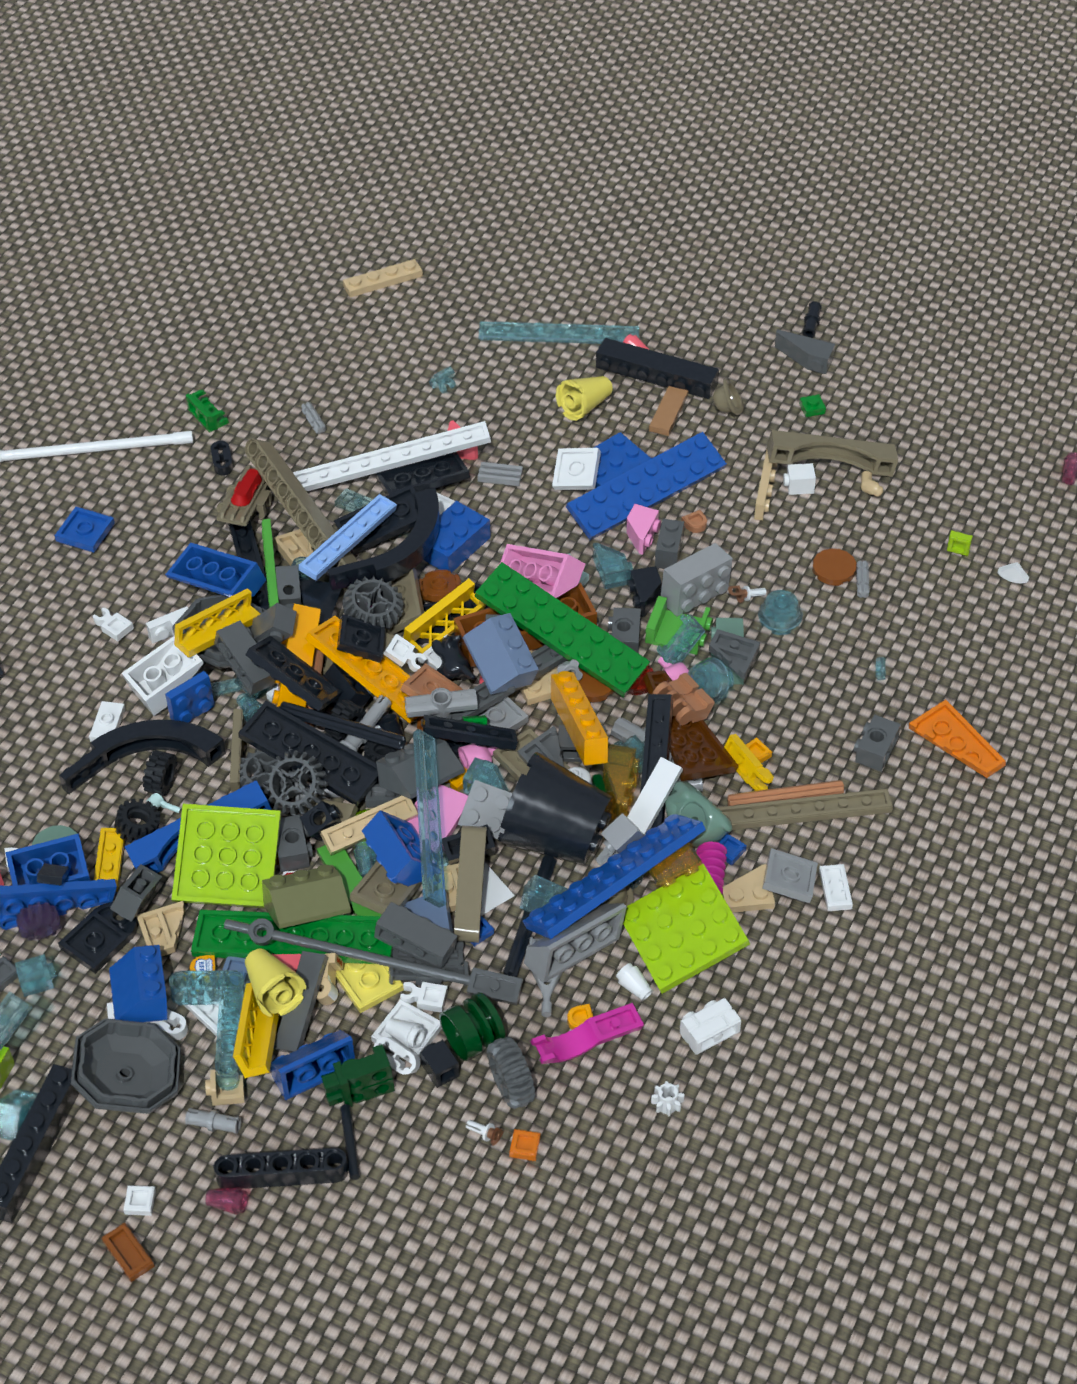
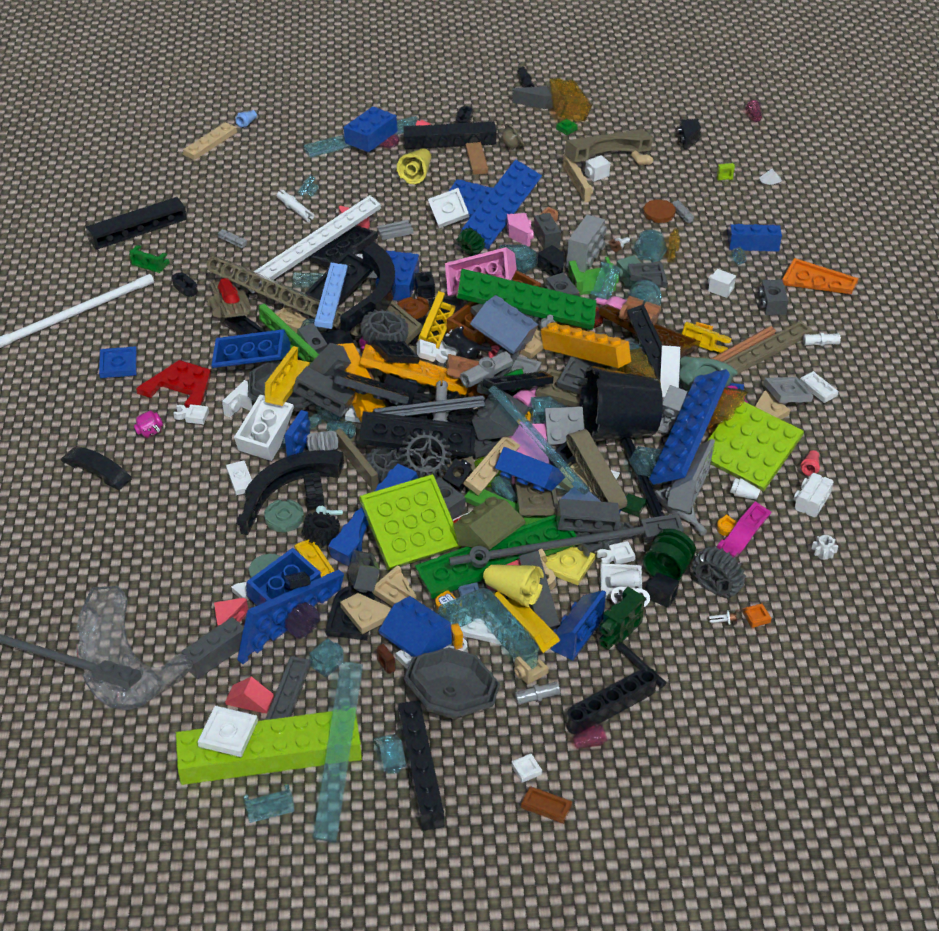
camera: 30 degrees left, 5 degrees down
none -> black brick [86,197,187,250]
none -> dark pink head [134,410,164,438]
none -> red wing [136,360,211,408]
none -> light blue cone [235,110,257,127]
none -> sand green tile [264,499,304,532]
none -> white pin [277,190,314,222]
none -> light grey gear [306,431,339,451]
none -> tan wing [340,593,391,634]
none -> blue brick [343,107,398,152]
none -> copper tile [377,643,395,674]
none -> clear pink arm [378,135,400,148]
none -> black brick [415,271,435,299]
none -> light orange tile [451,623,463,649]
none -> black beam [456,106,473,123]
none -> dark green gear [456,228,486,256]
none -> clear yellow slope [549,78,592,121]
none -> dark green tile [621,493,646,517]
none -> clear yellow slope [667,228,680,262]
none -> black slope [677,119,701,150]
none -> white brick [708,269,736,298]
none -> blue slope [727,224,782,251]
none -> coral cone [801,450,820,476]
none -> white pin [803,332,841,346]

